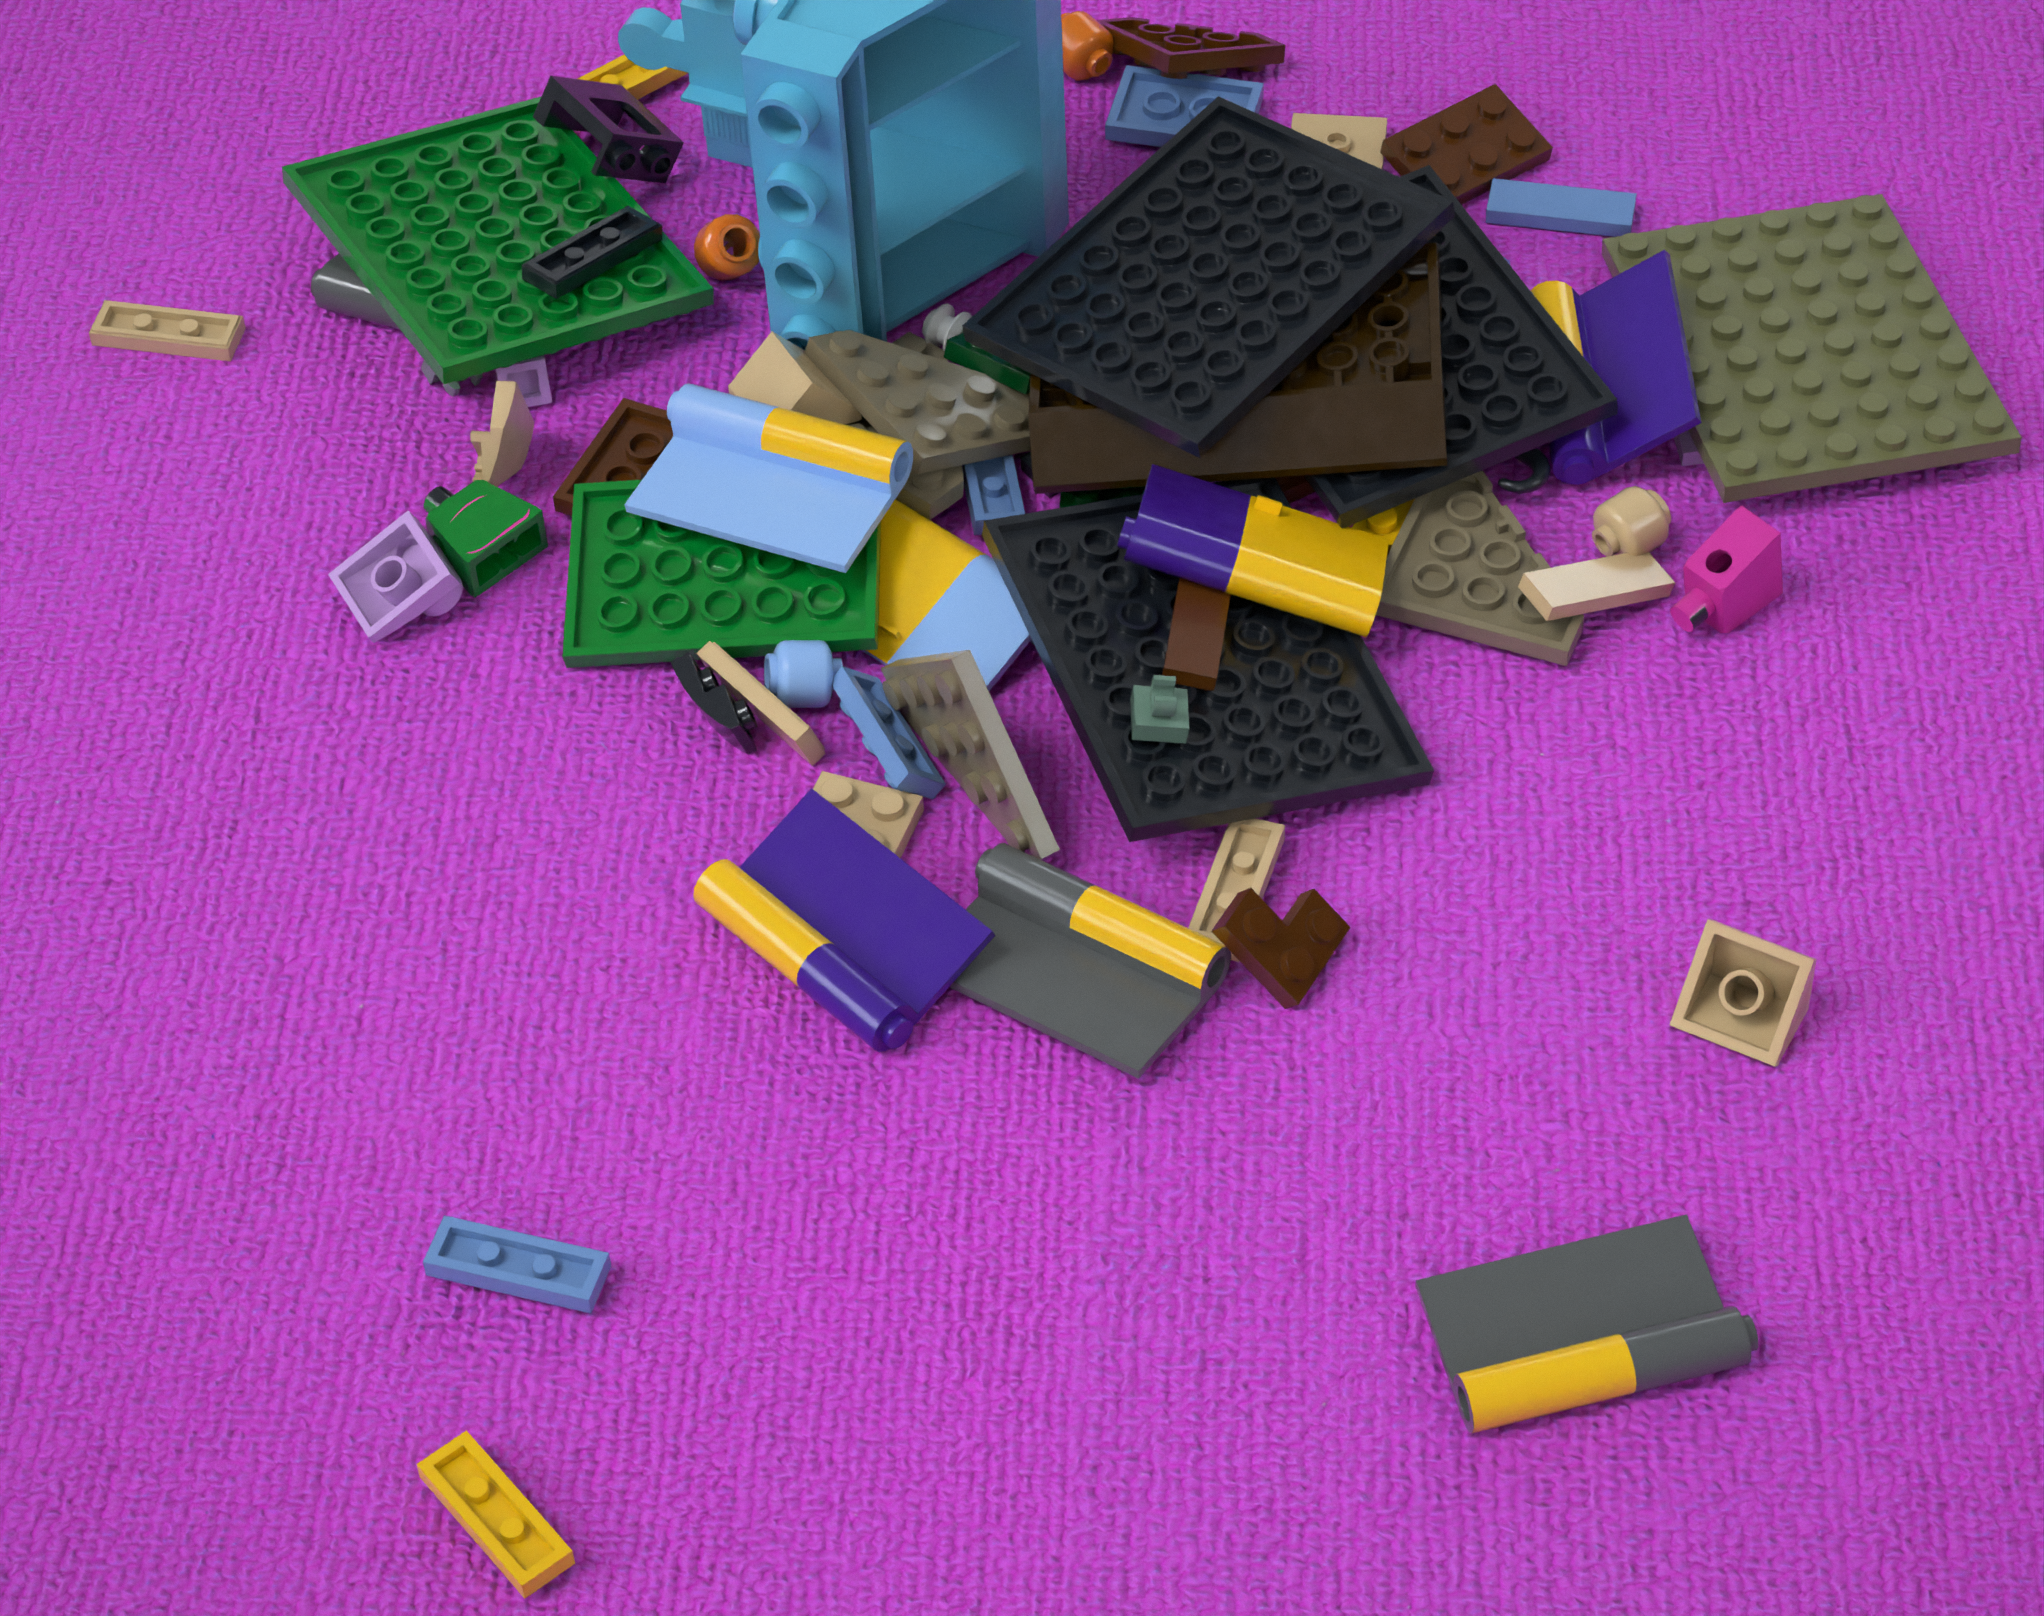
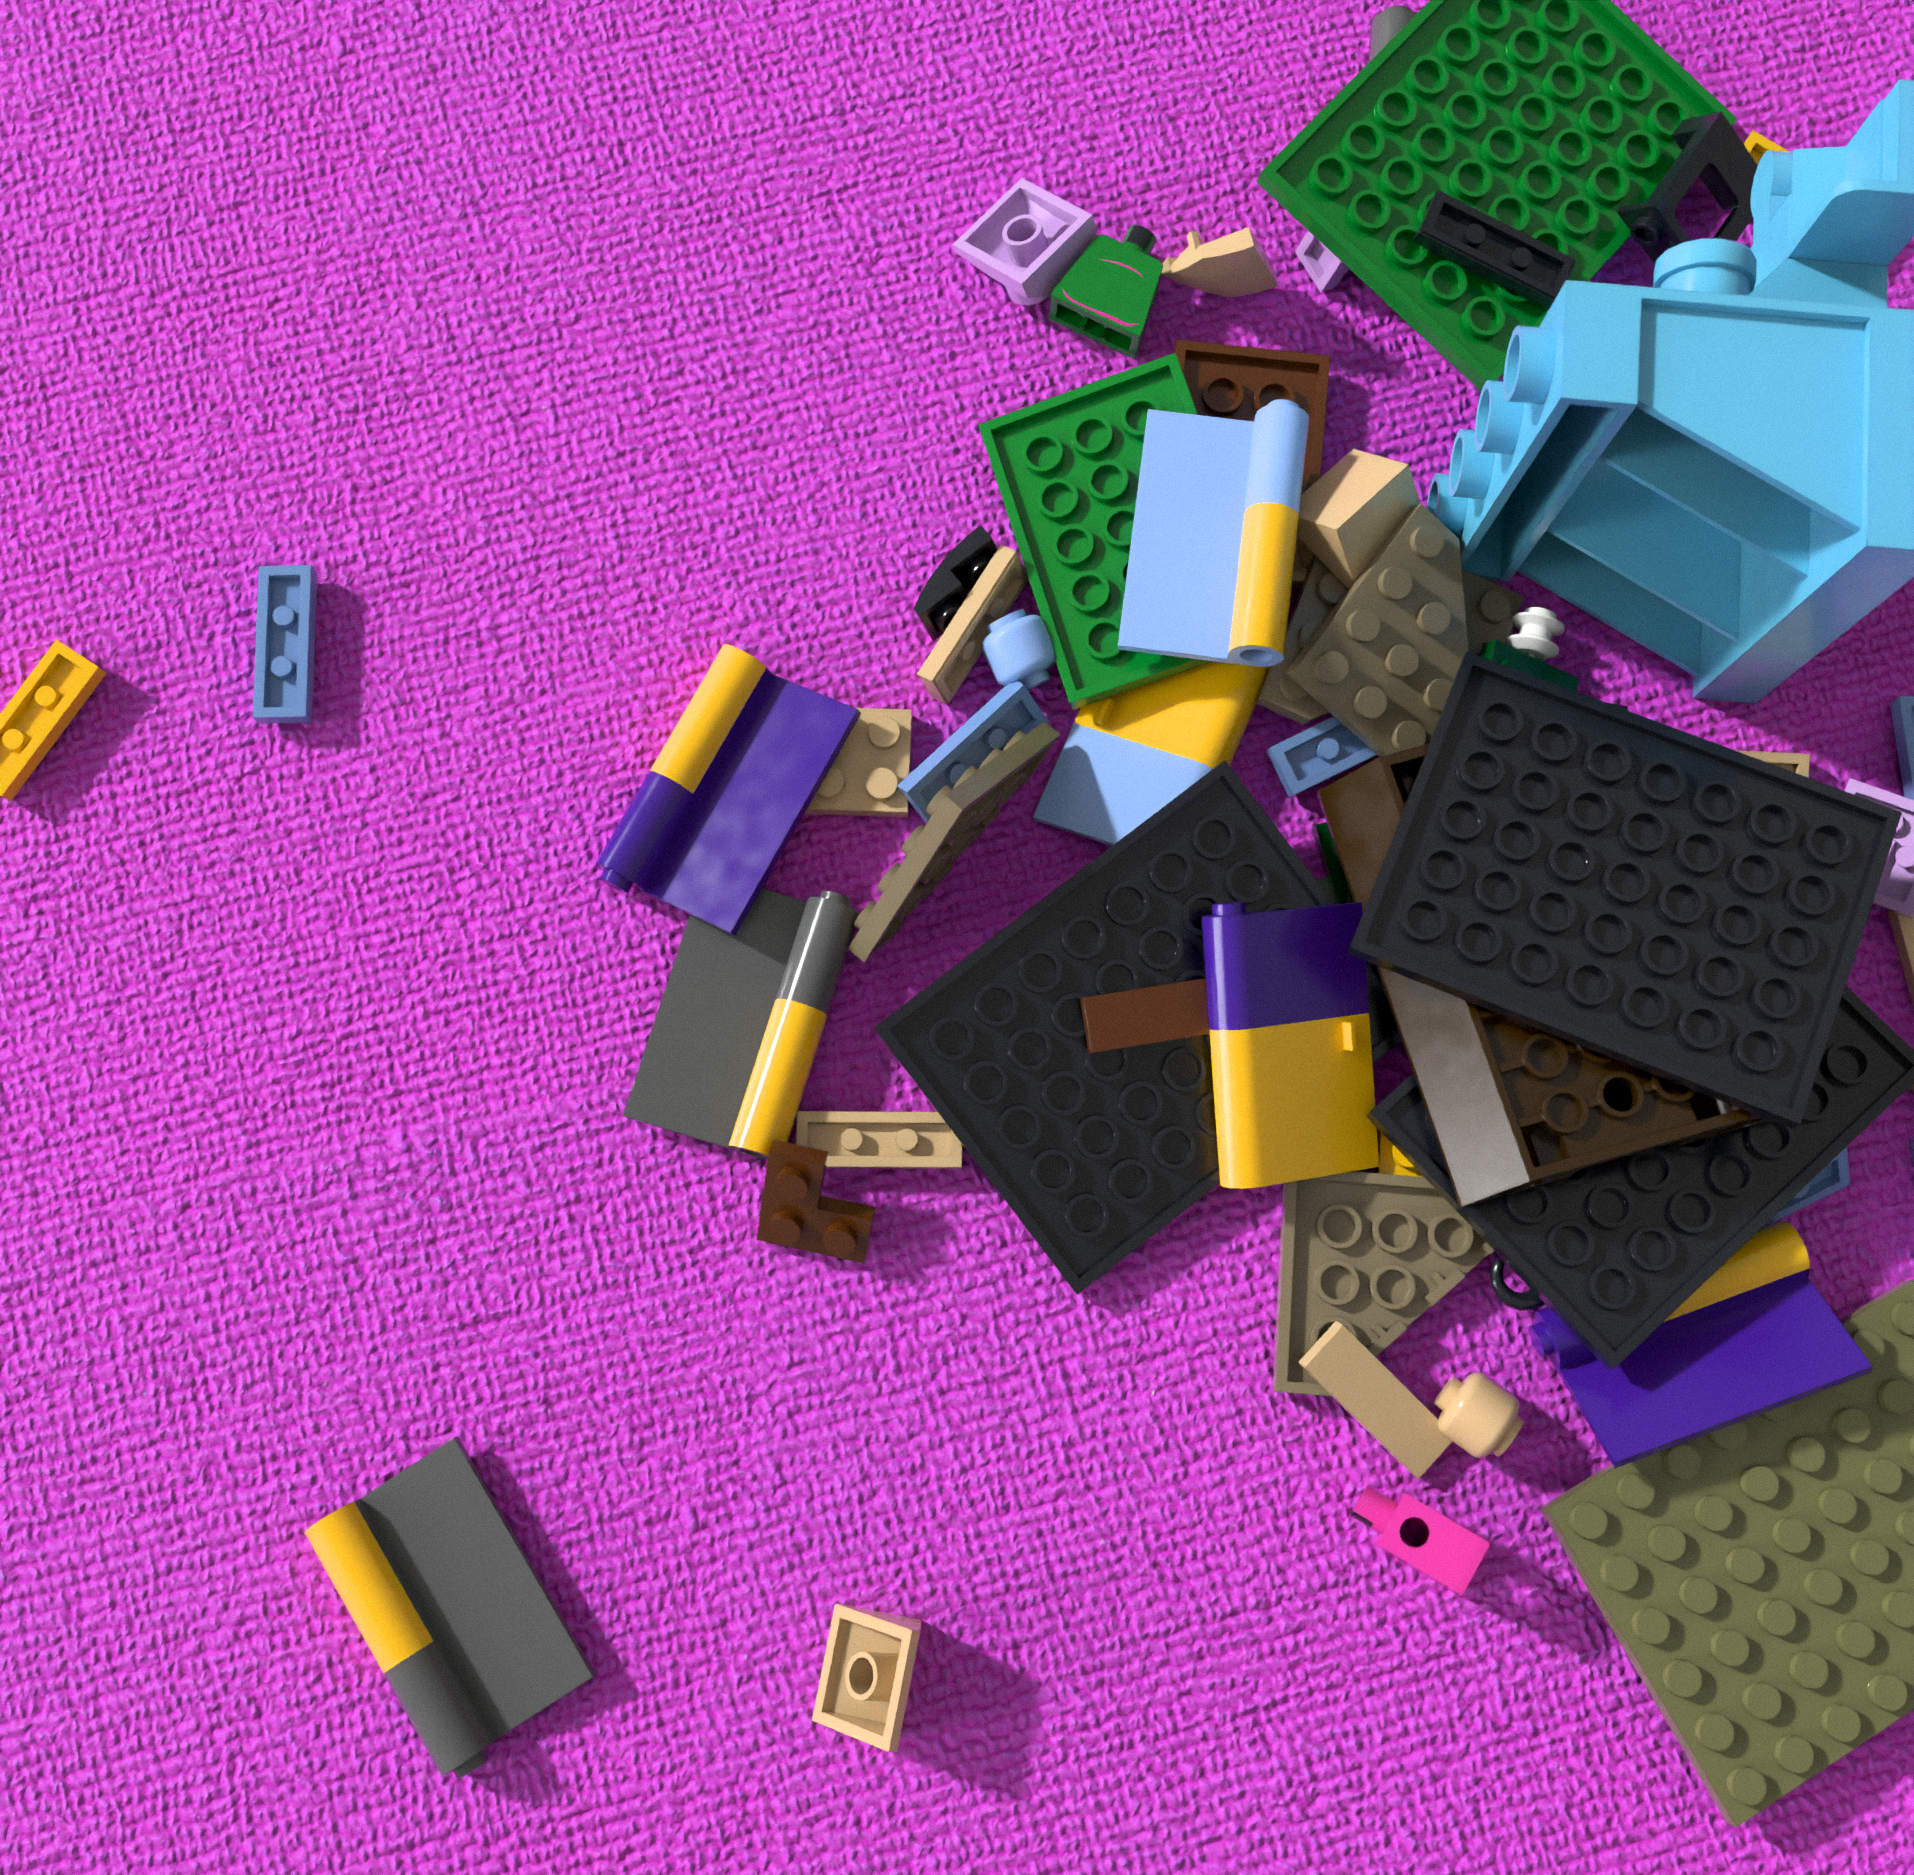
camera: 70 degrees right, 30 degrees up
sand green tile [1130,675,1189,744] -> none

